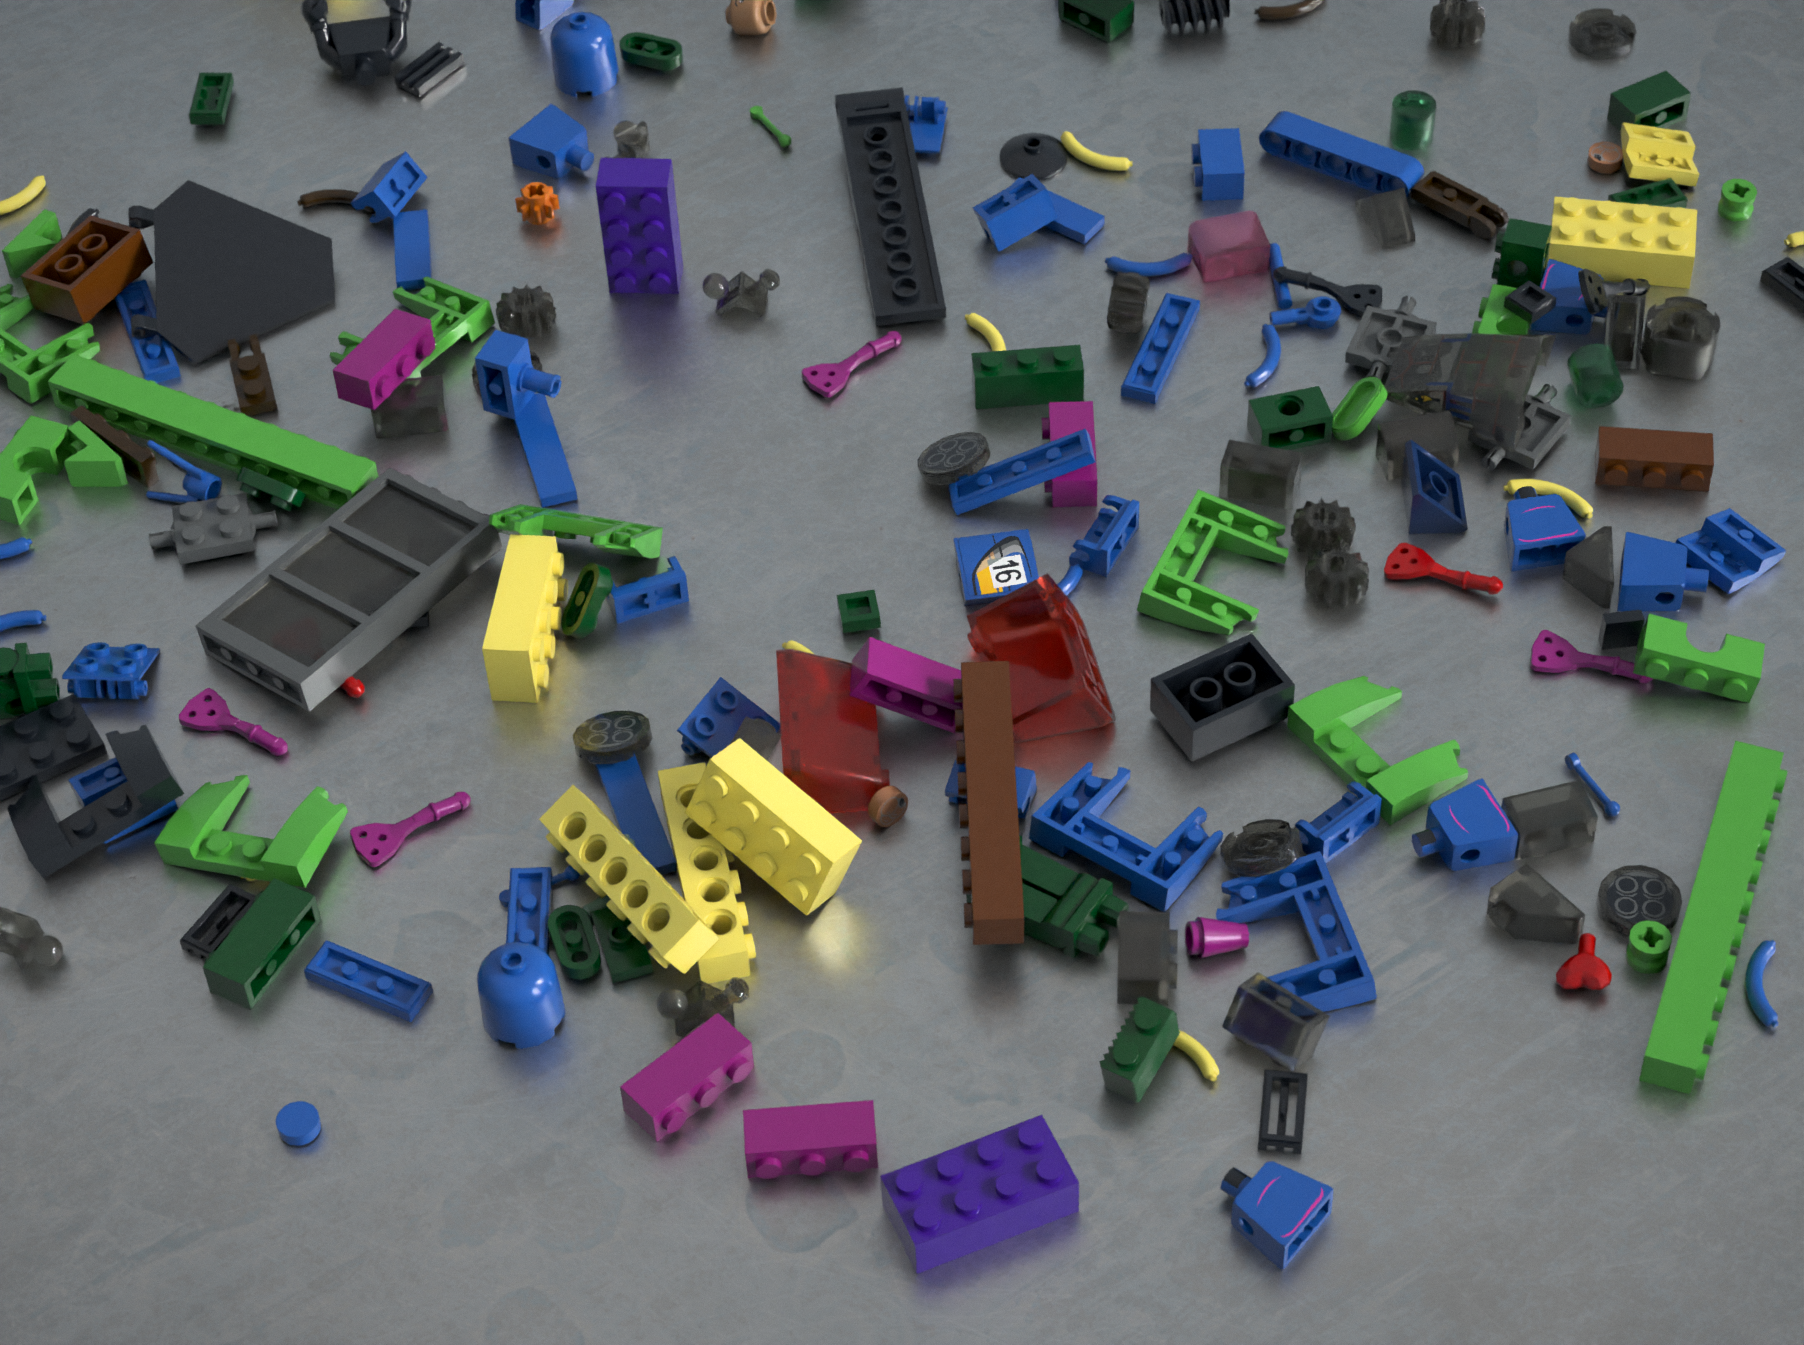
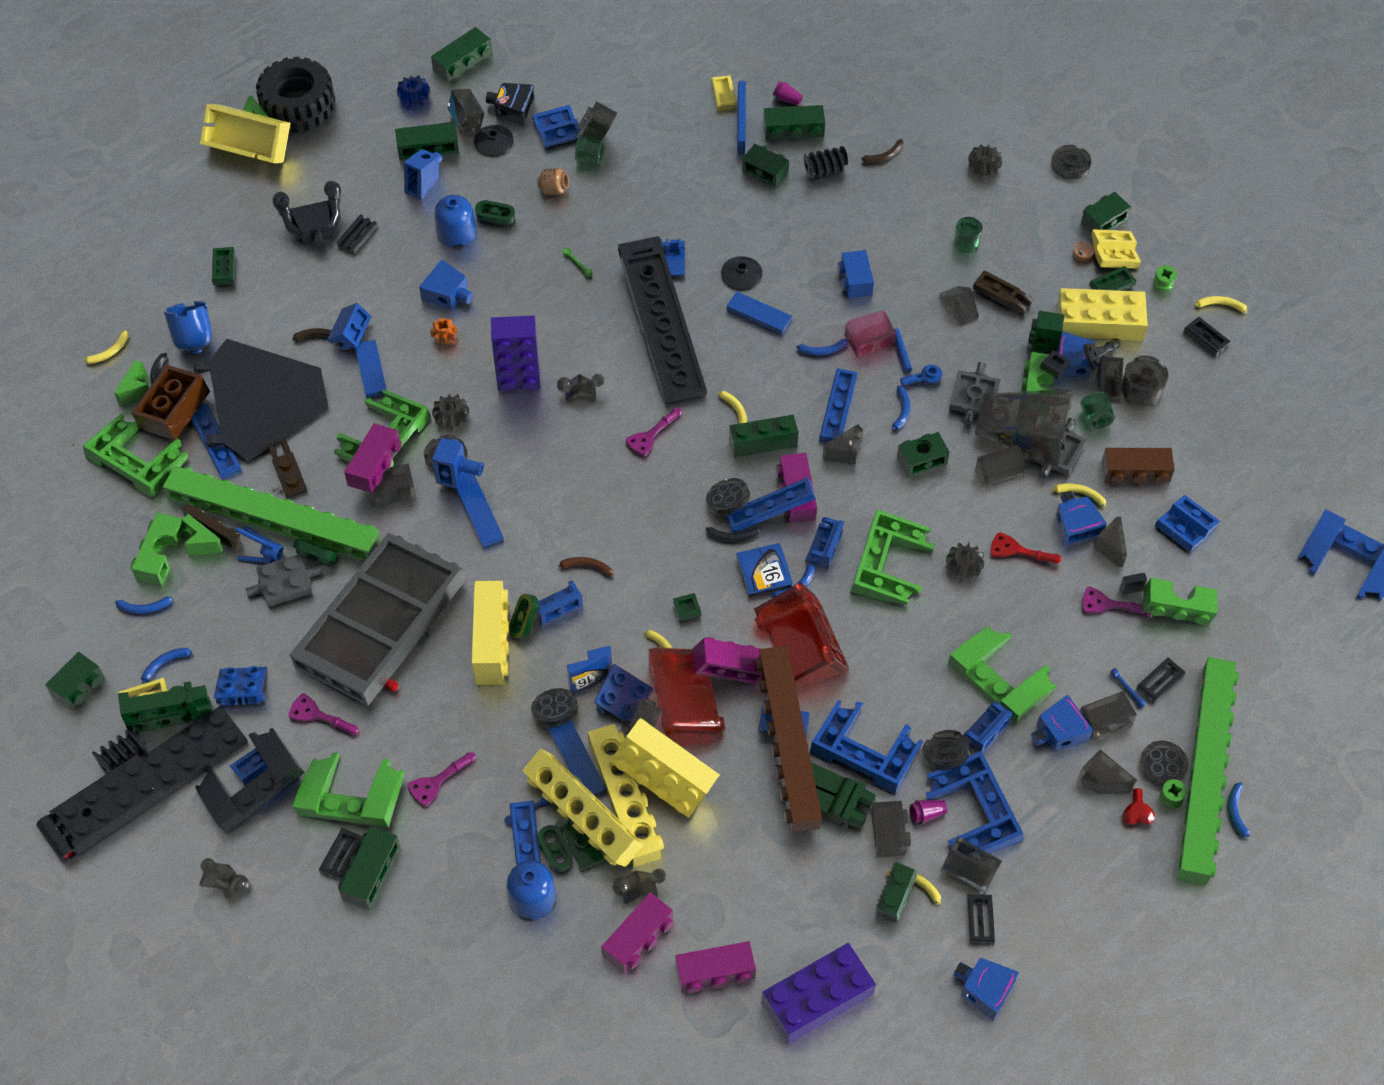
camera: 10 degrees left, 10 degrees up
blue tile [276,1101,321,1146] -> none
blue tile [304,940,433,1022] -> none
bright green wedge [489,504,663,559] -> none
clear smoke piece [599,120,650,164] -> none
nougat tile [868,786,908,827] -> none
blue hinge [973,174,1058,252] -> none
light yellow piece [1060,131,1133,171] -> none
clear smoke gear [1107,272,1150,334] -> none
black brick [1150,633,1295,762] -> none
clear smoke brick [1219,439,1302,510] -> none
blue beam [1259,111,1424,201] -> none
black piece [1273,266,1382,317] -> none
clear smoke gear [1291,497,1356,561] -> none
bright green tile [1332,377,1387,441] -> none
dark blue slope [1401,439,1468,534] -> none
blue torso [1617,532,1709,612] -> none
none -> blue cylinder [164,301,212,354]
none -> reddish brown piece [558,557,614,577]
none -> blue slope [567,645,612,695]
none -> black piece [705,527,761,542]
none -> clear smoke slope [822,424,863,464]
none -> black tile [1136,657,1186,704]

